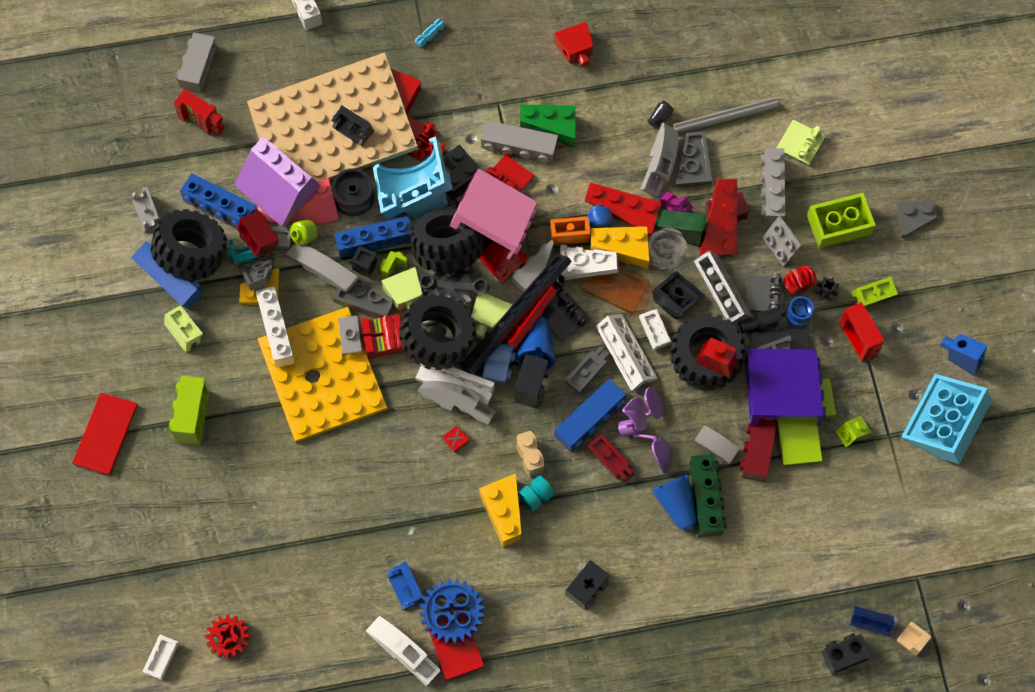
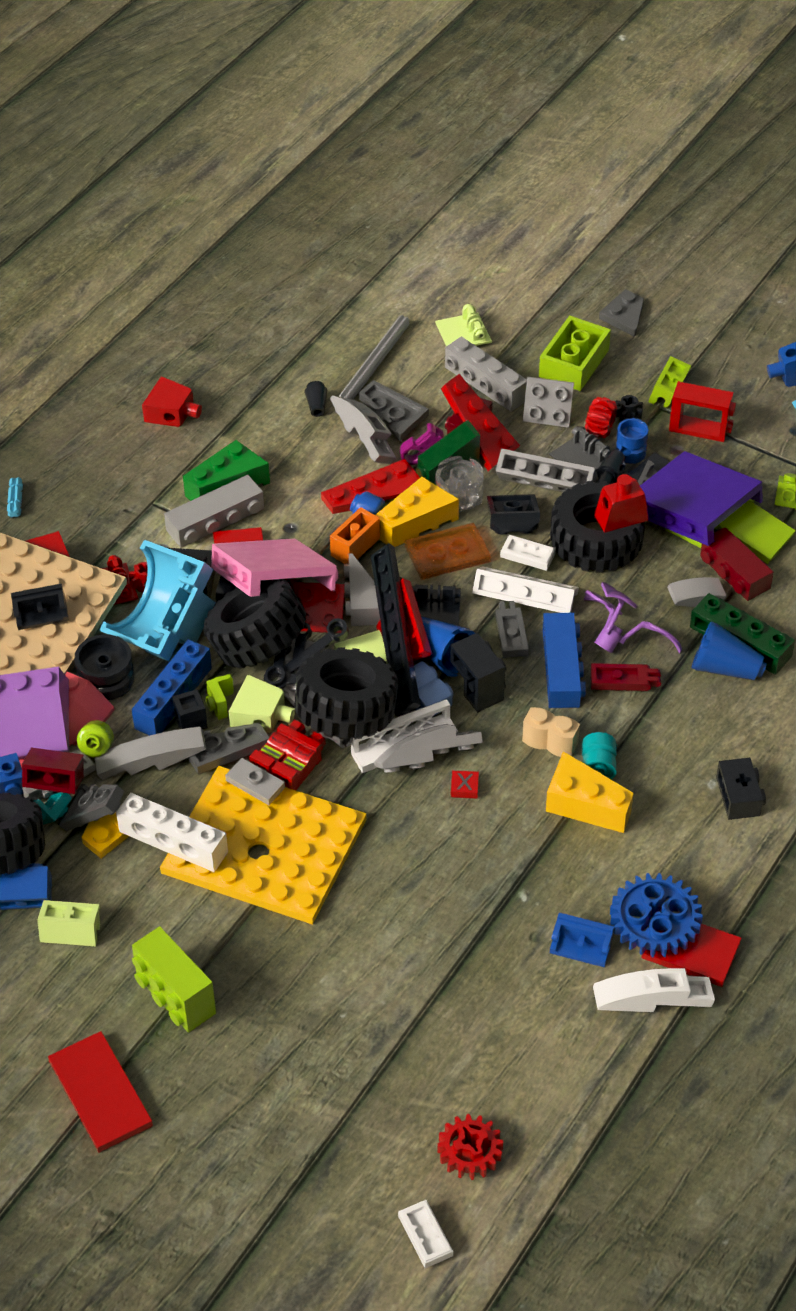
camera: 45 degrees left, 20 degrees down
white wing [560,244,618,280] -> none

